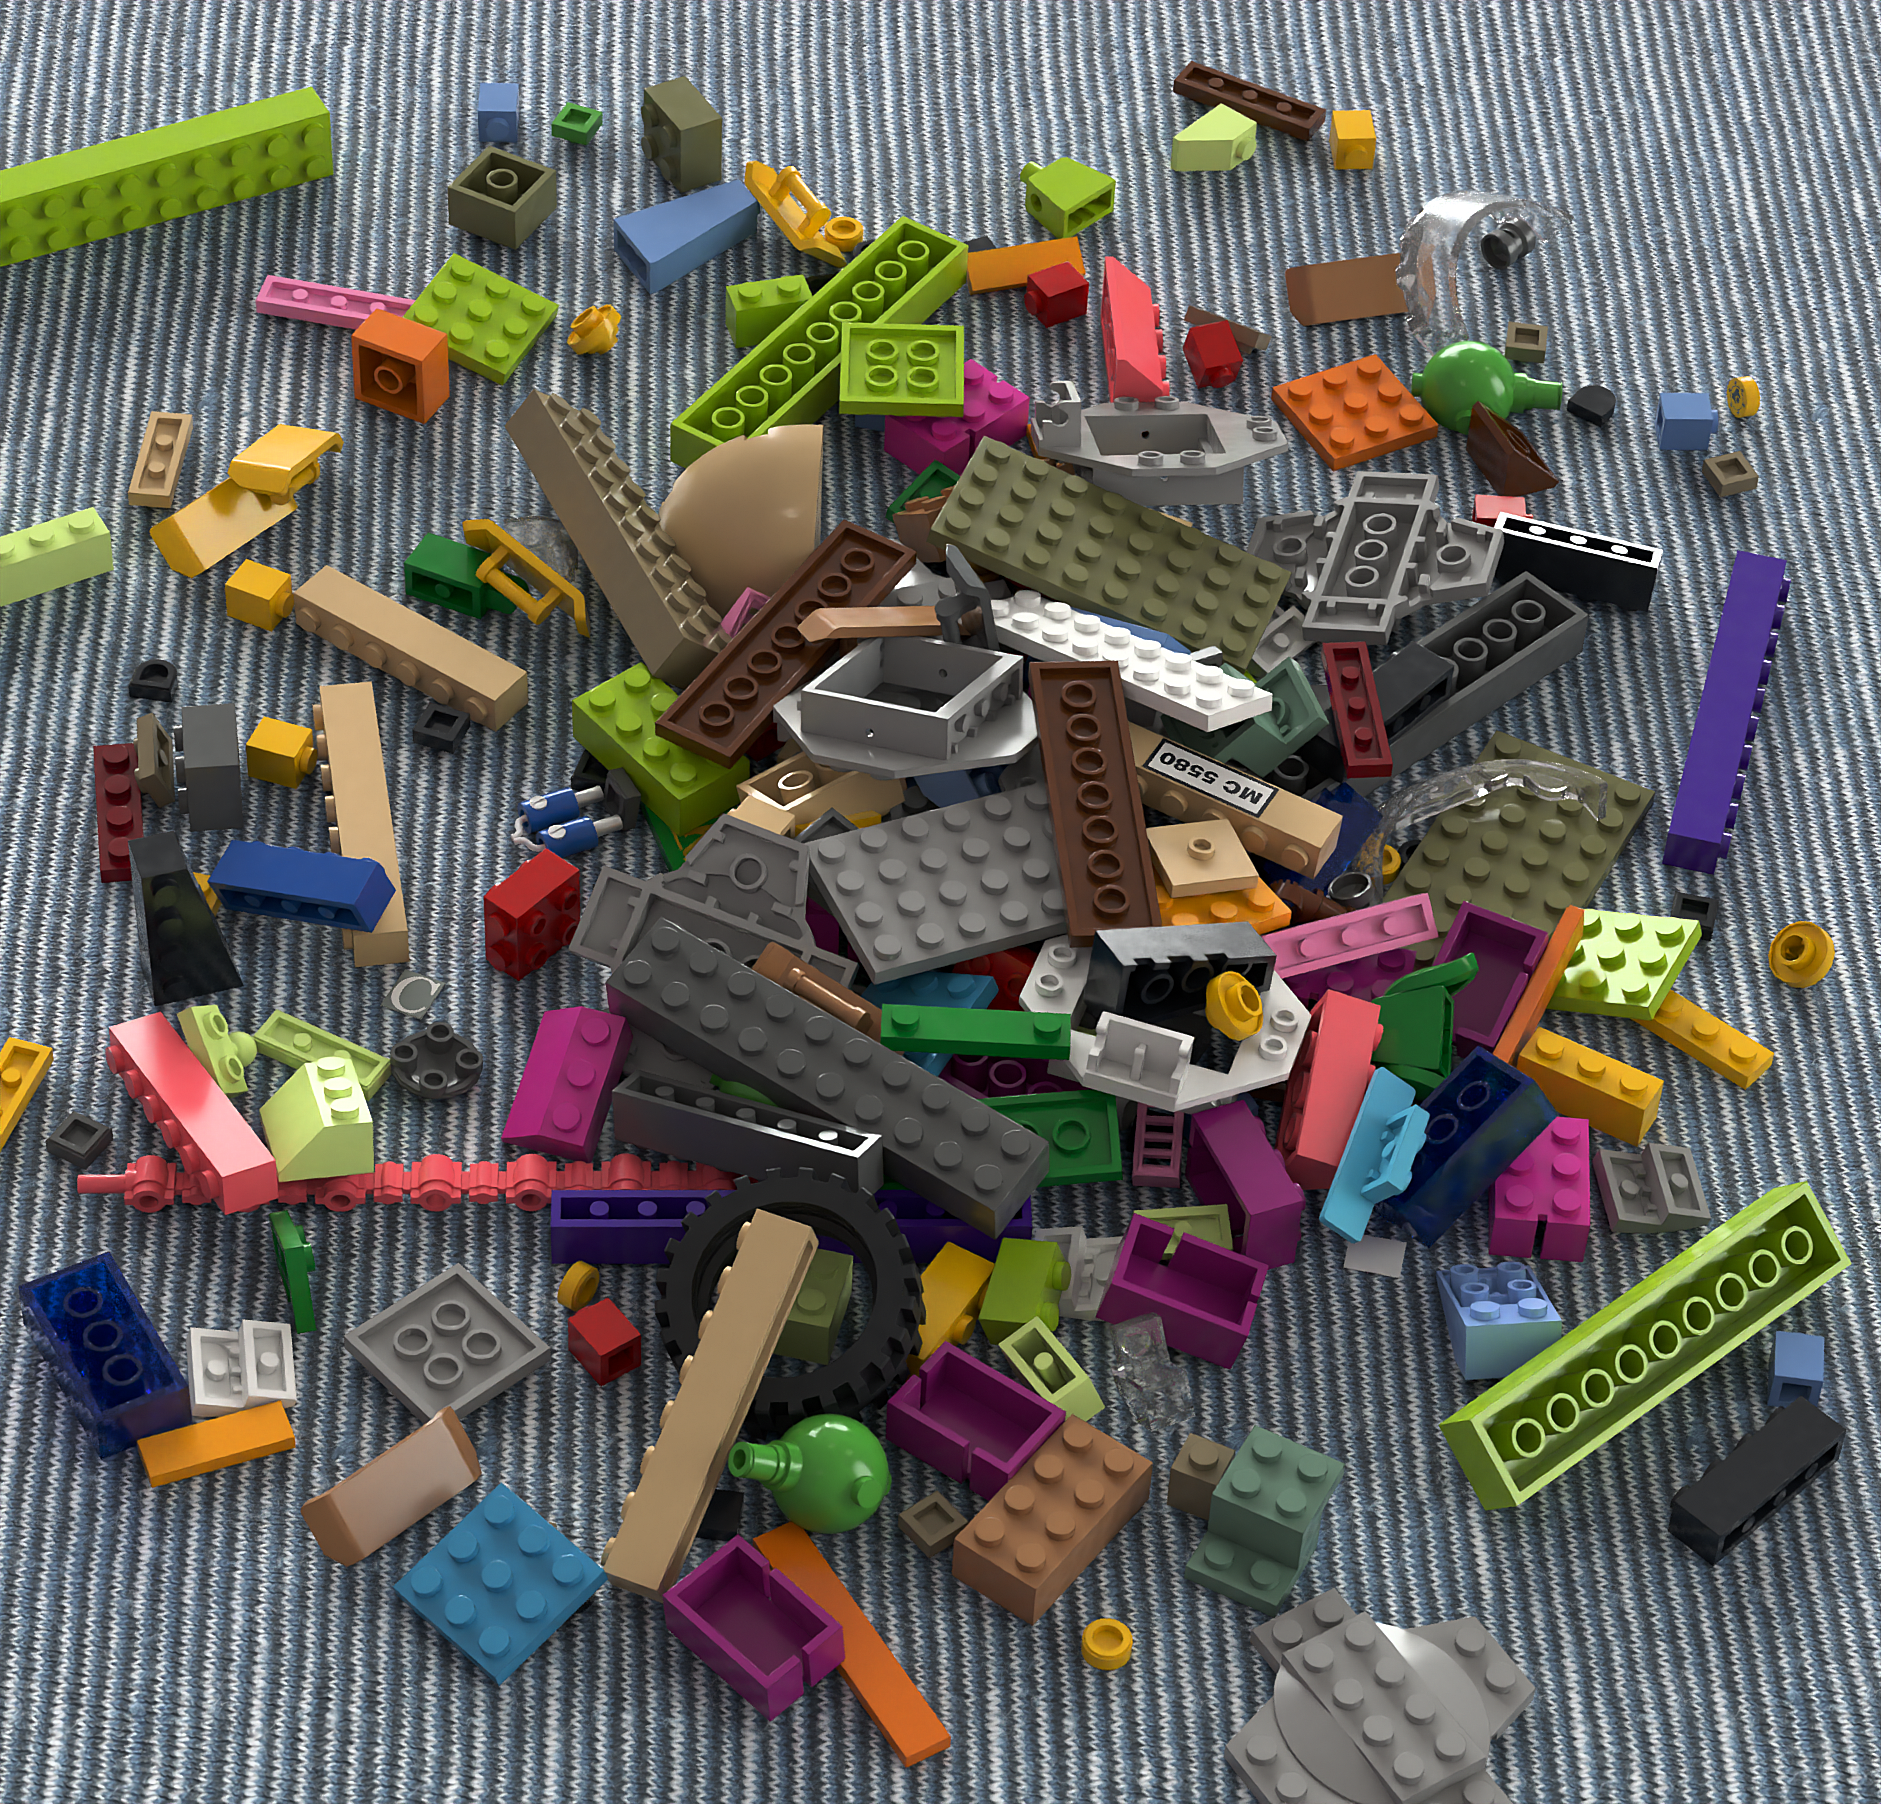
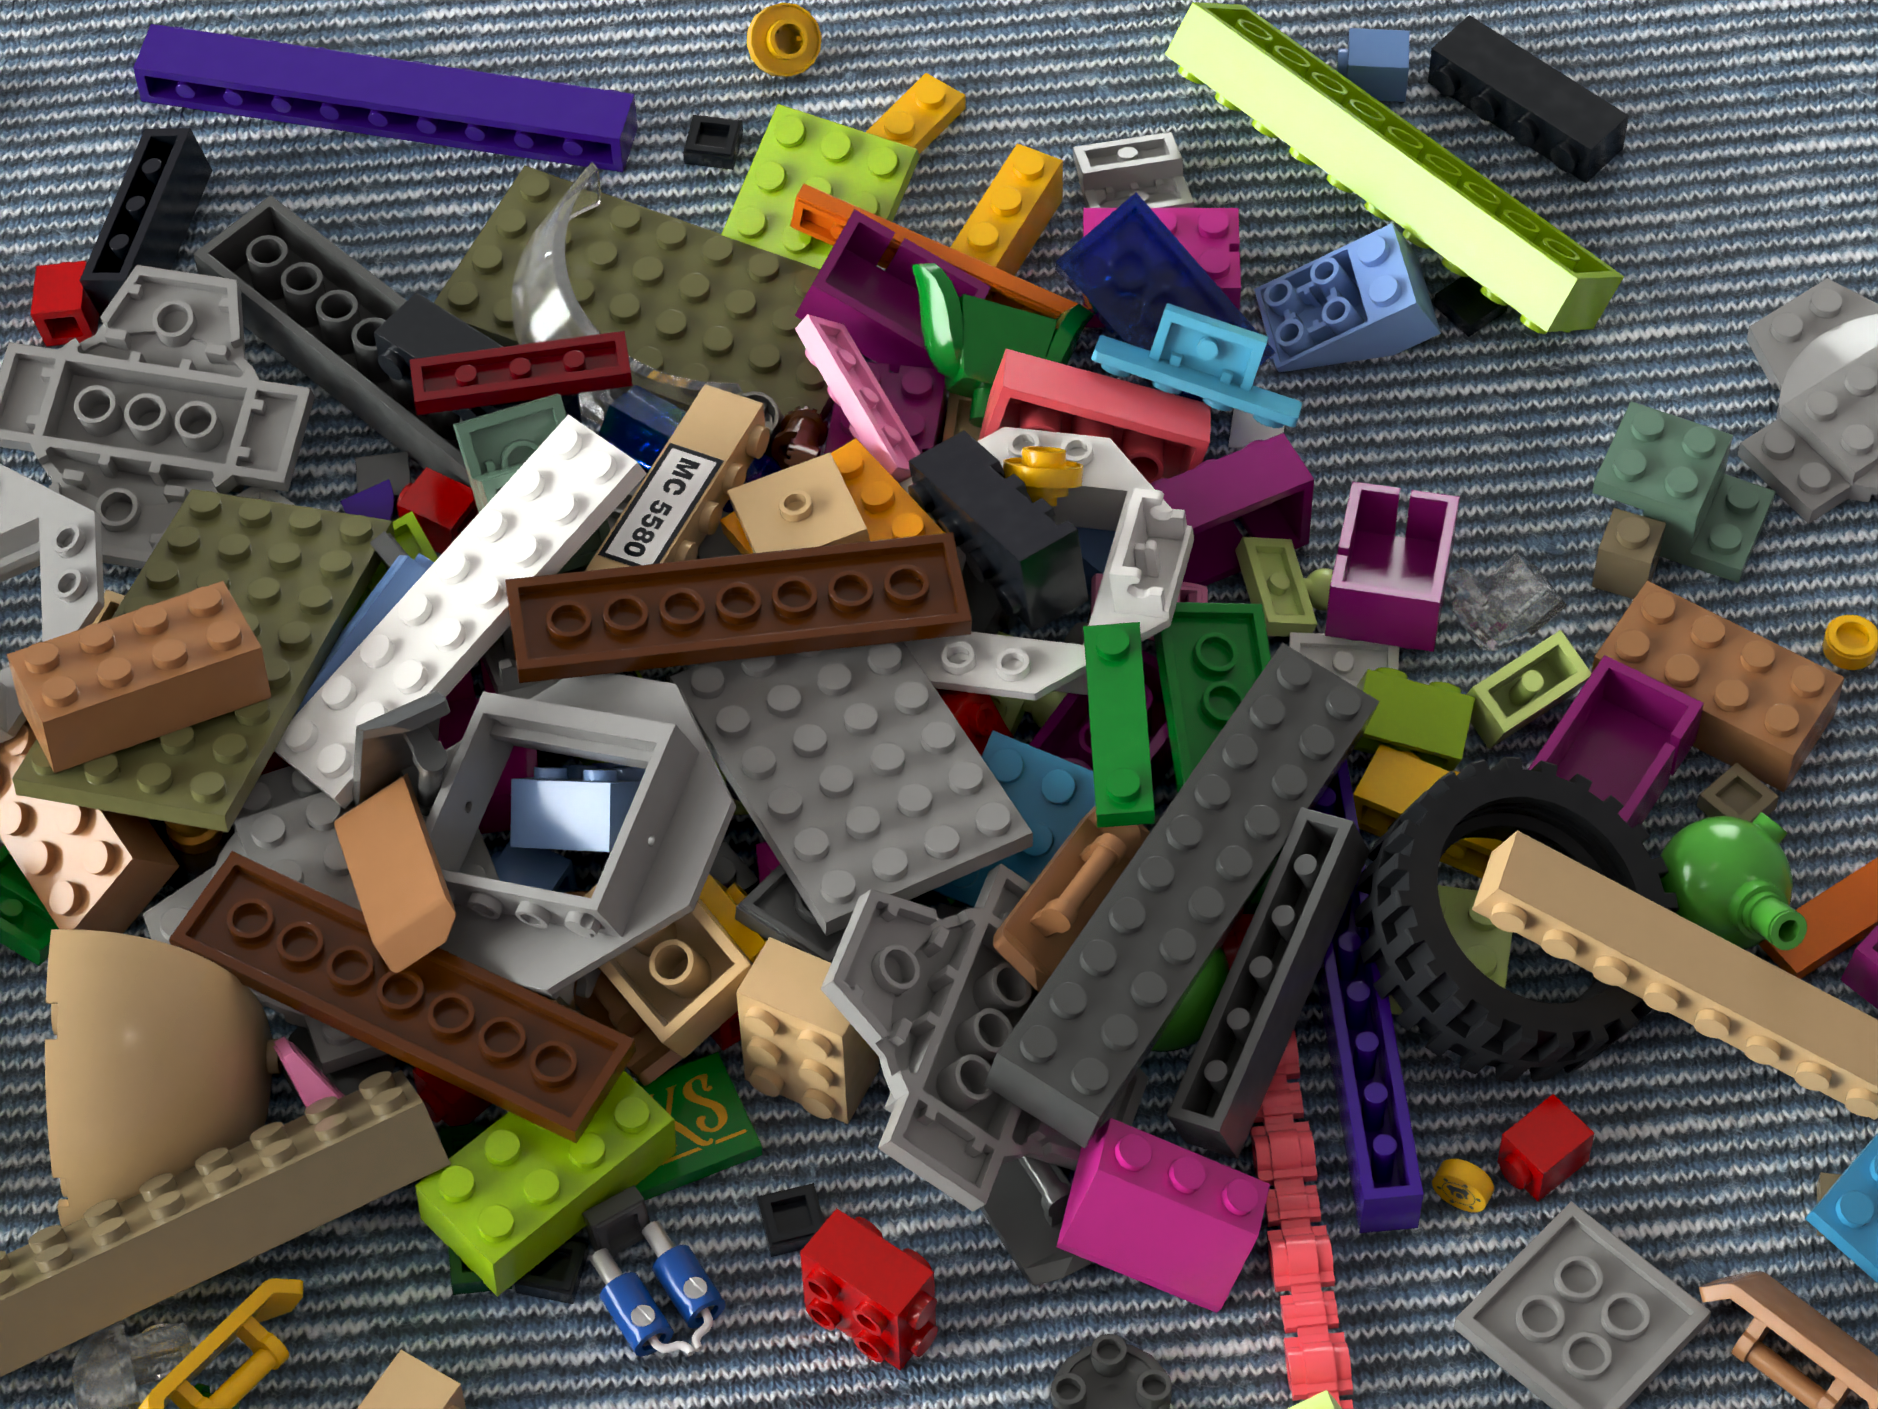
camera: 90 degrees left, 10 degrees up
none -> medium nougat brick [7,581,271,773]

